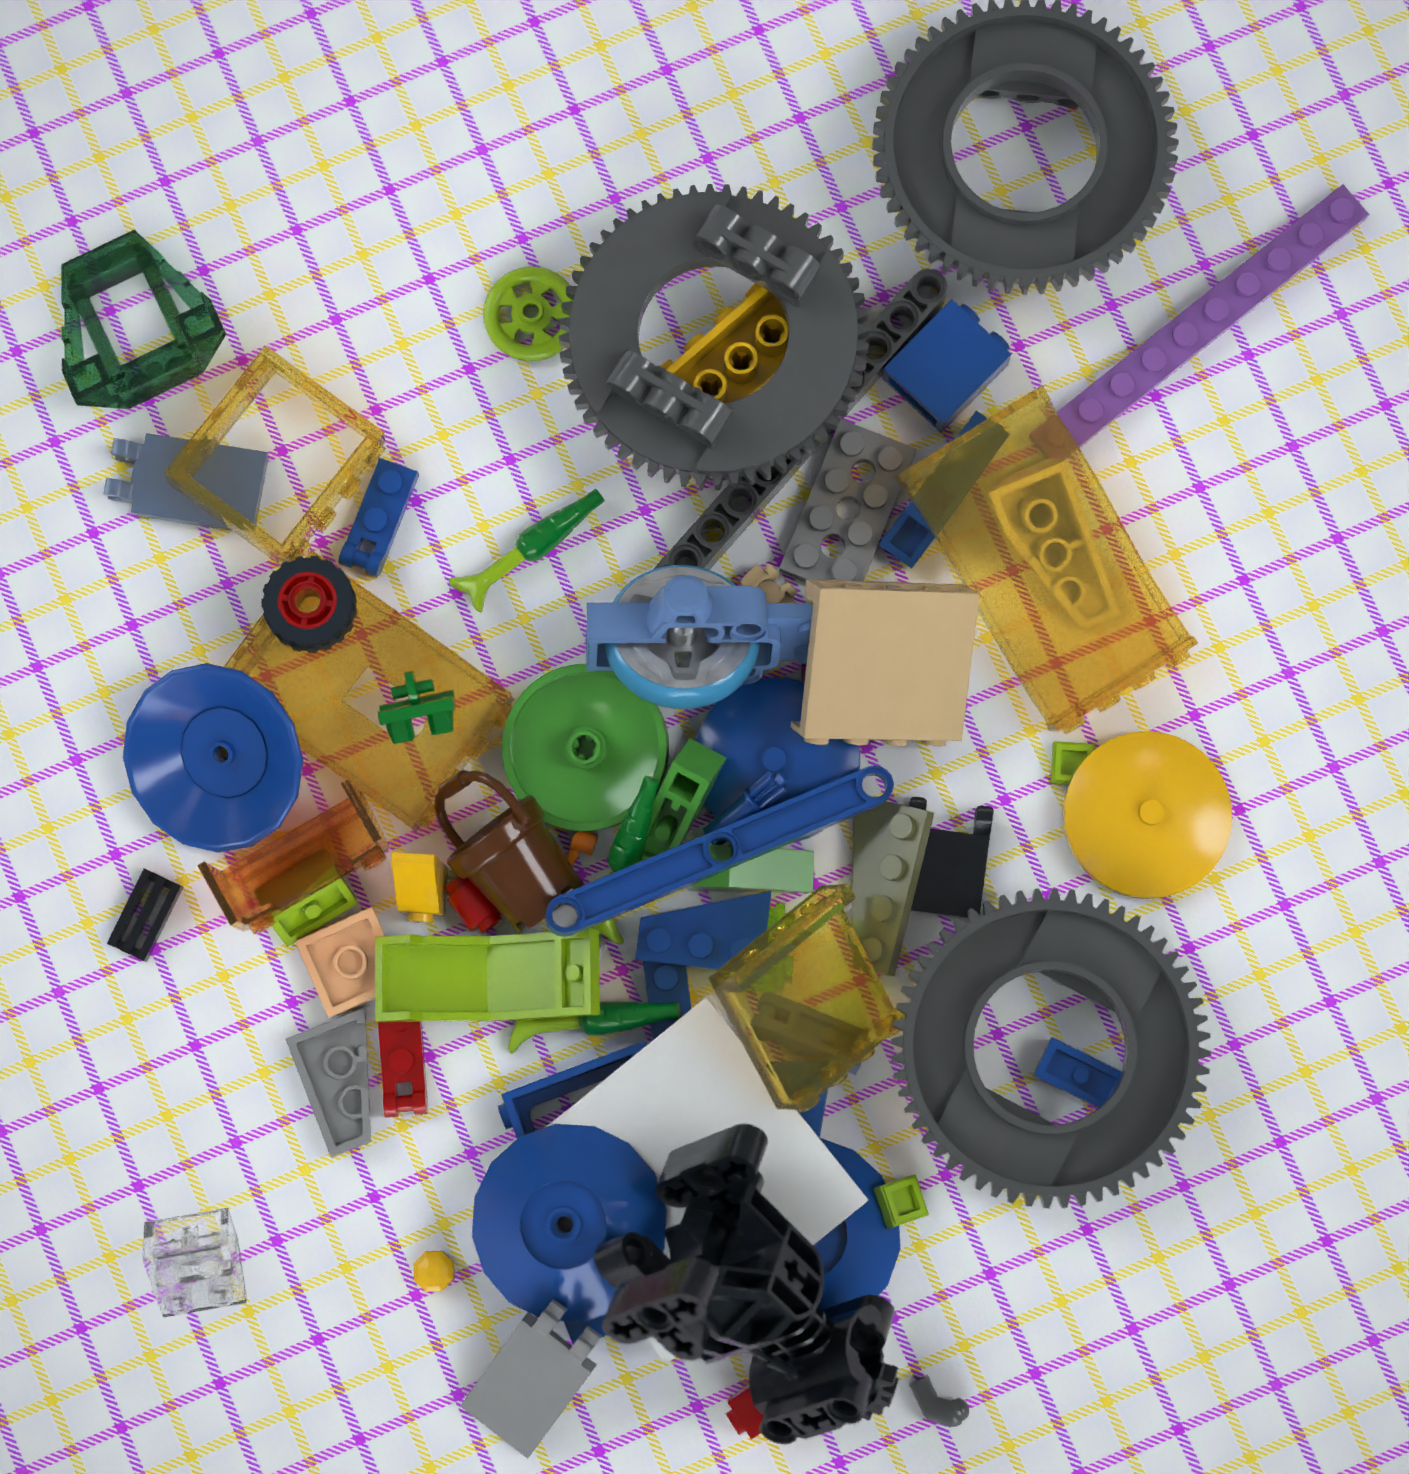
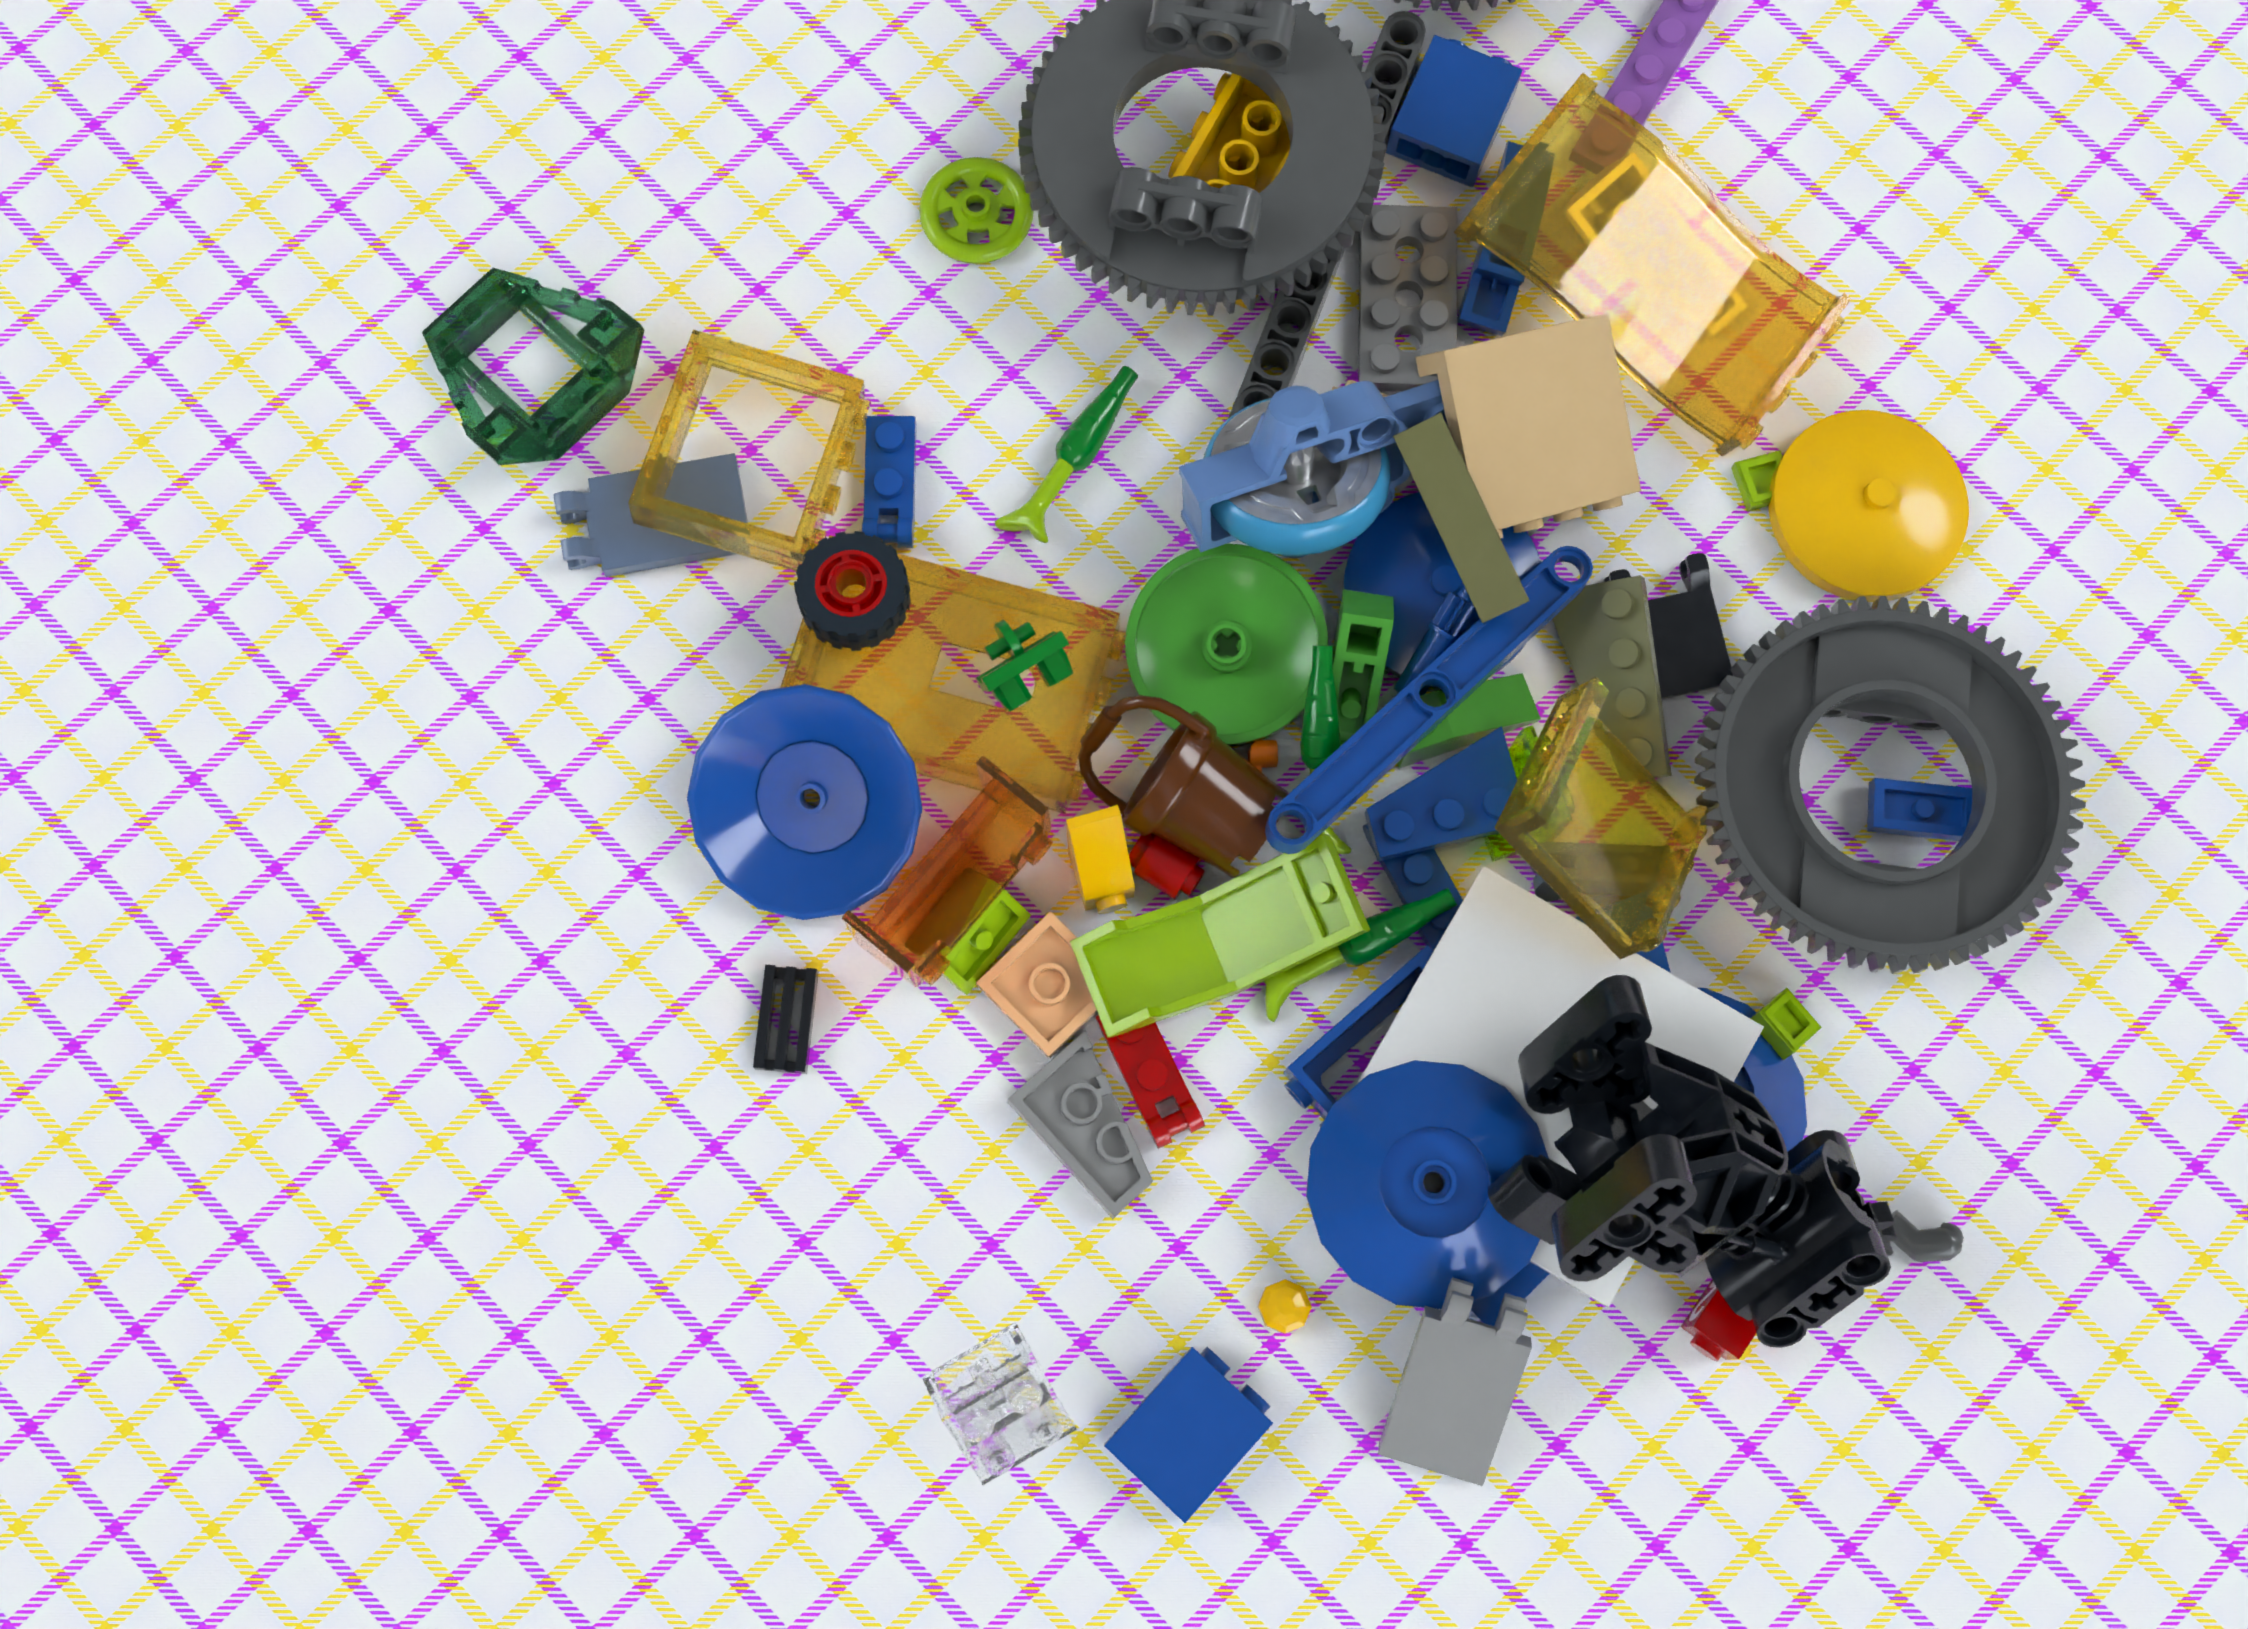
camera: 30 degrees left, 5 degrees down
none -> blue brick [1104,1347,1273,1523]
none -> olive tile [1393,413,1530,623]

